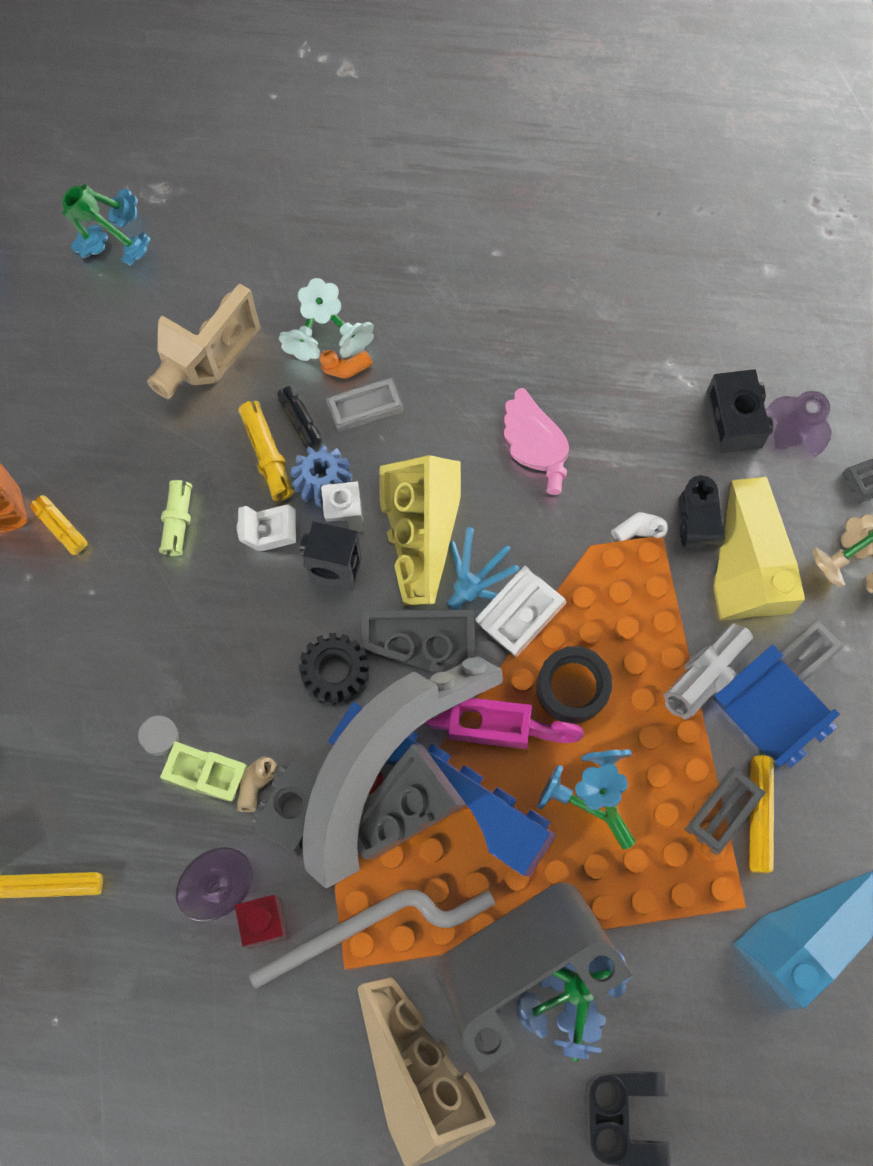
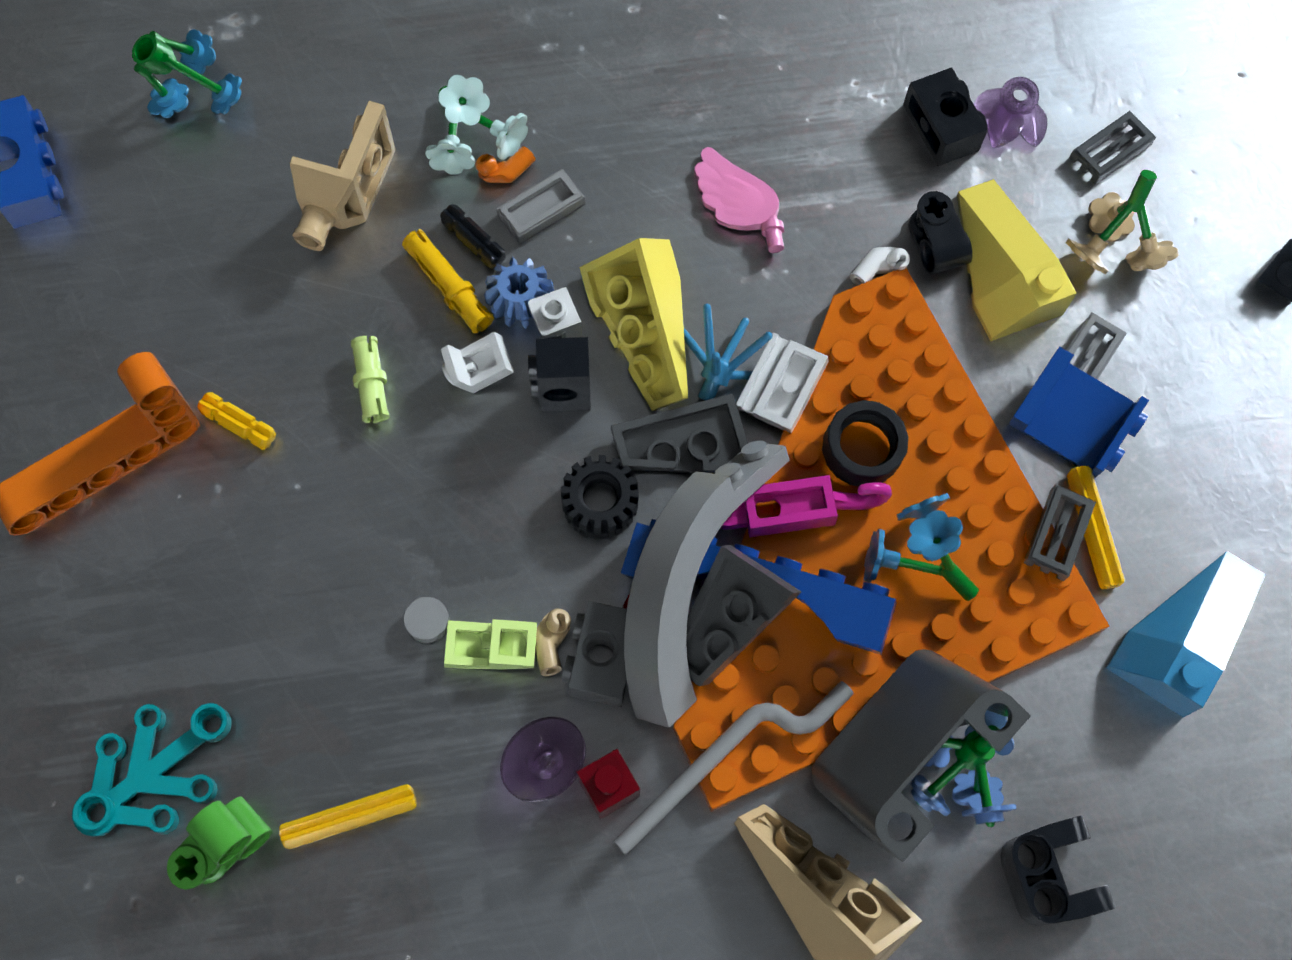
camera: 20 degrees left, 0 degrees up
light grey piece [663,623,755,720] -> none

